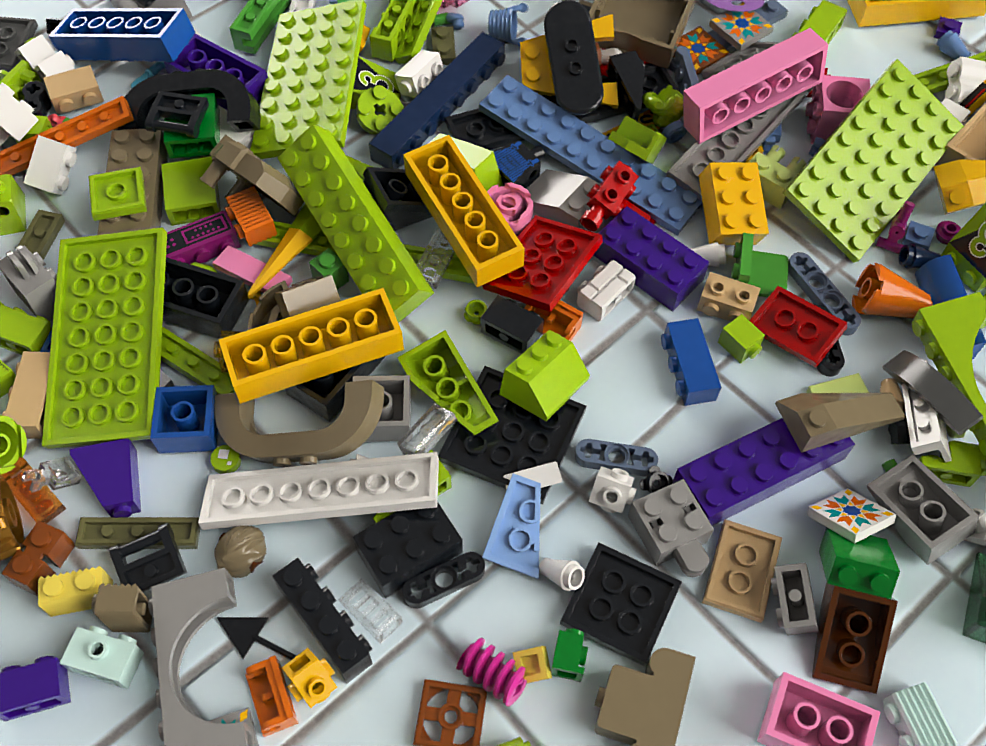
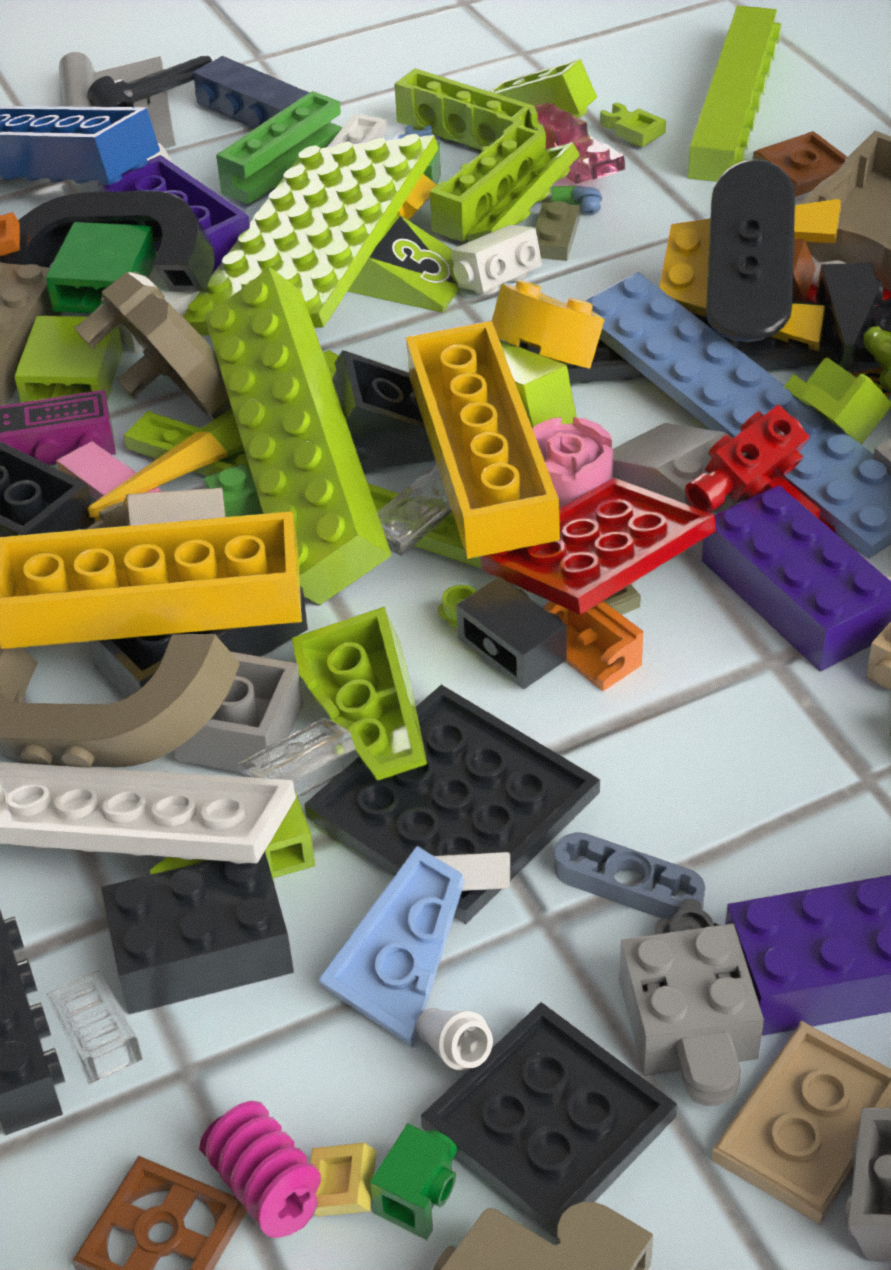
camera: 20 degrees right, 15 degrees down
black plate [145,91,209,138] -> none
orange brick [224,186,277,246] -> none
lime plate [356,85,404,135] -> none
dark blue brick [369,32,506,169] -> none
black beam [402,552,485,609] -> none
medium blue piece [488,3,529,46] -> none
black torso [493,141,545,189] -> none
lime slope [499,330,590,421] -> none
white brick [576,260,636,321] -> none
white brick [589,466,637,513] -> none
blue brick [661,318,722,406] -> none
none -> yellow brick [491,280,605,369]

